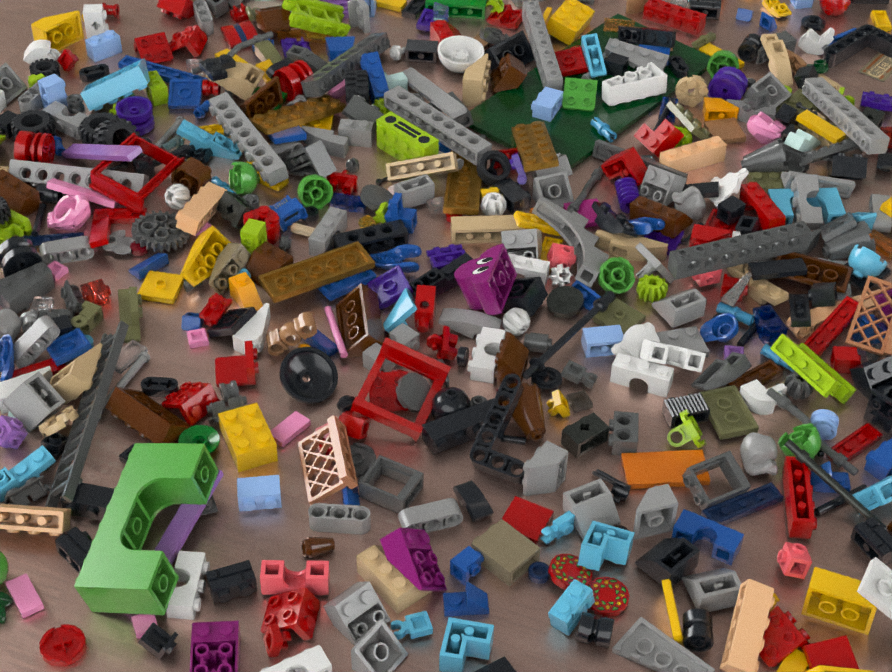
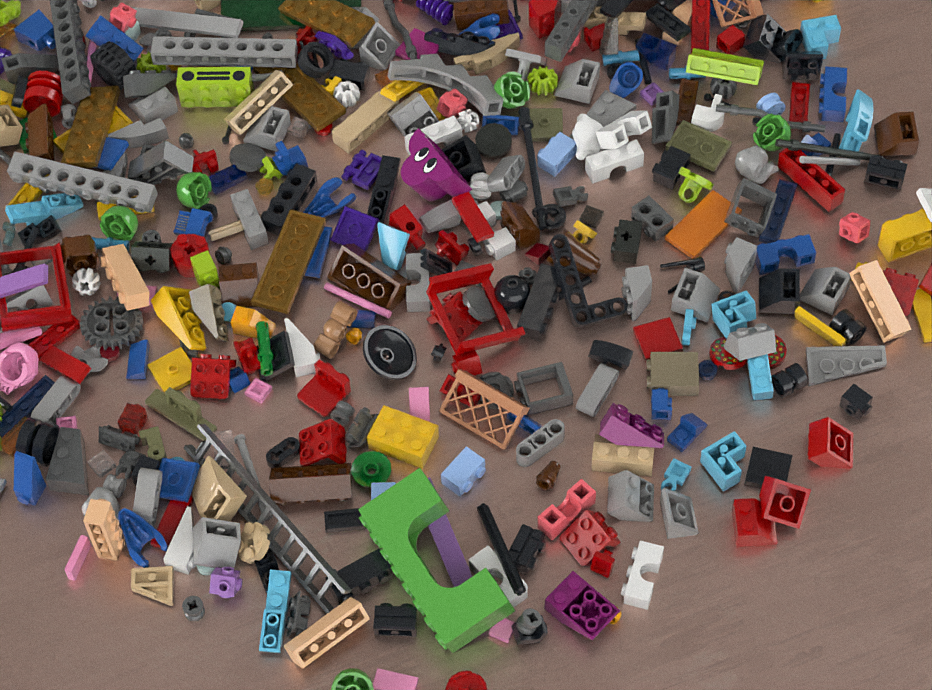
camera: 40 degrees left, 15 degrees up
none -> coral brick [109,2,137,33]
none -> red bracket [190,354,237,399]
none -> green pin [256,321,273,376]
none -> black tile [420,248,452,275]
none -> red tile [452,191,494,243]
none -> black axle [477,503,526,596]
none -> light grey beam [487,155,525,192]
none -> dark grey wheel [516,608,542,635]
none -> light grey slope [724,323,776,361]
none -> light grey bar [799,156,860,166]

